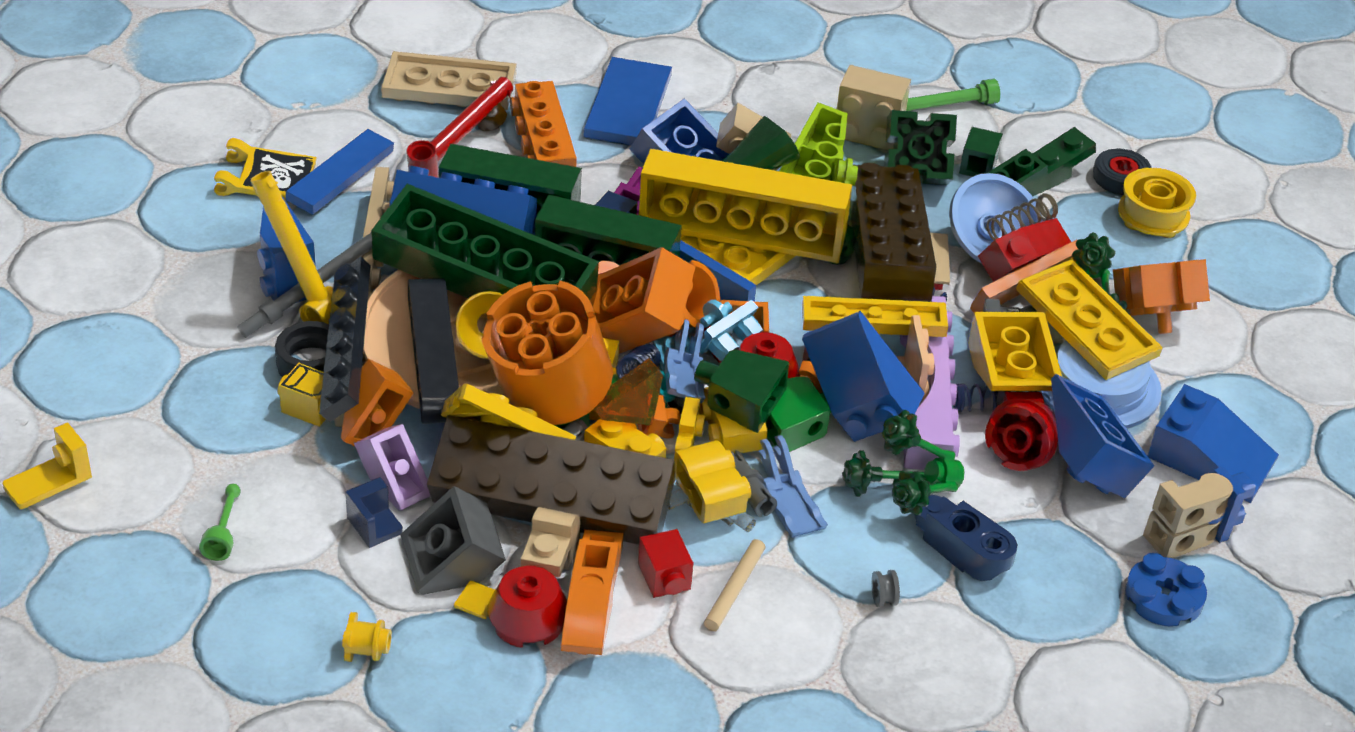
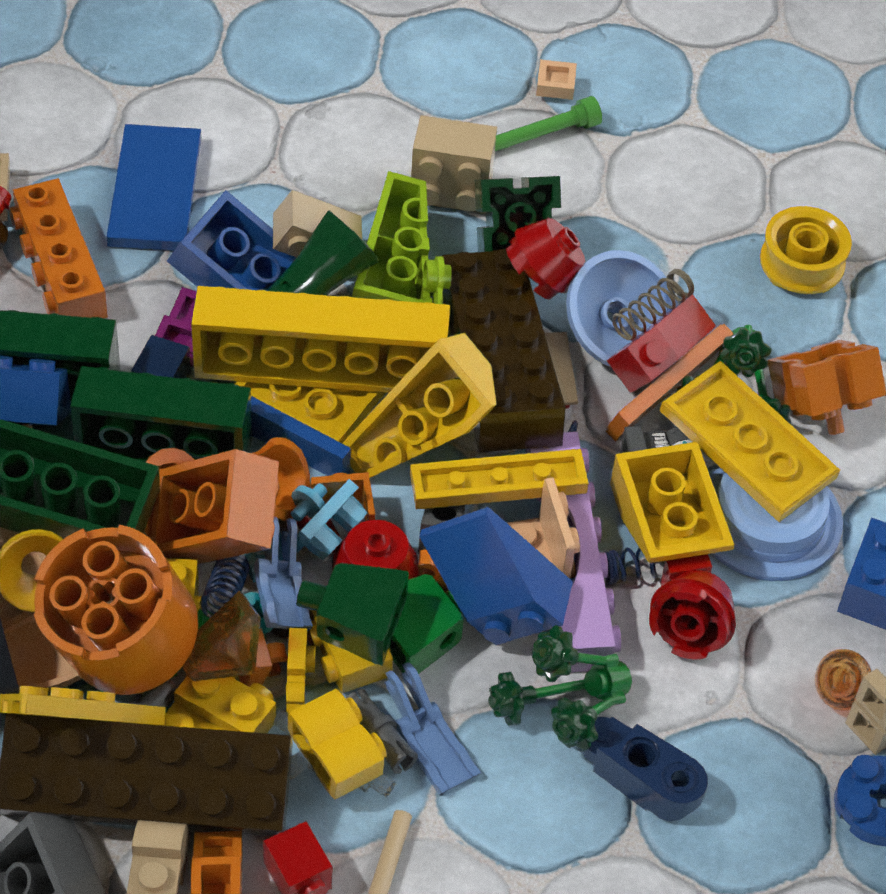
camera: 10 degrees left, 10 degrees up
dark grey bush [871,570,900,607] -> none
dark green brick [959,126,1003,177] -> none
dark green slope [988,127,1096,197] -> none
blue slope [1051,374,1154,498] -> none
black bush [1093,148,1152,195] -> none
none -> yellow wedge [342,333,497,478]
none -> red cone [506,218,585,300]
none -> light nougat plate [536,59,577,100]
none -> clear orange cone [815,649,872,711]

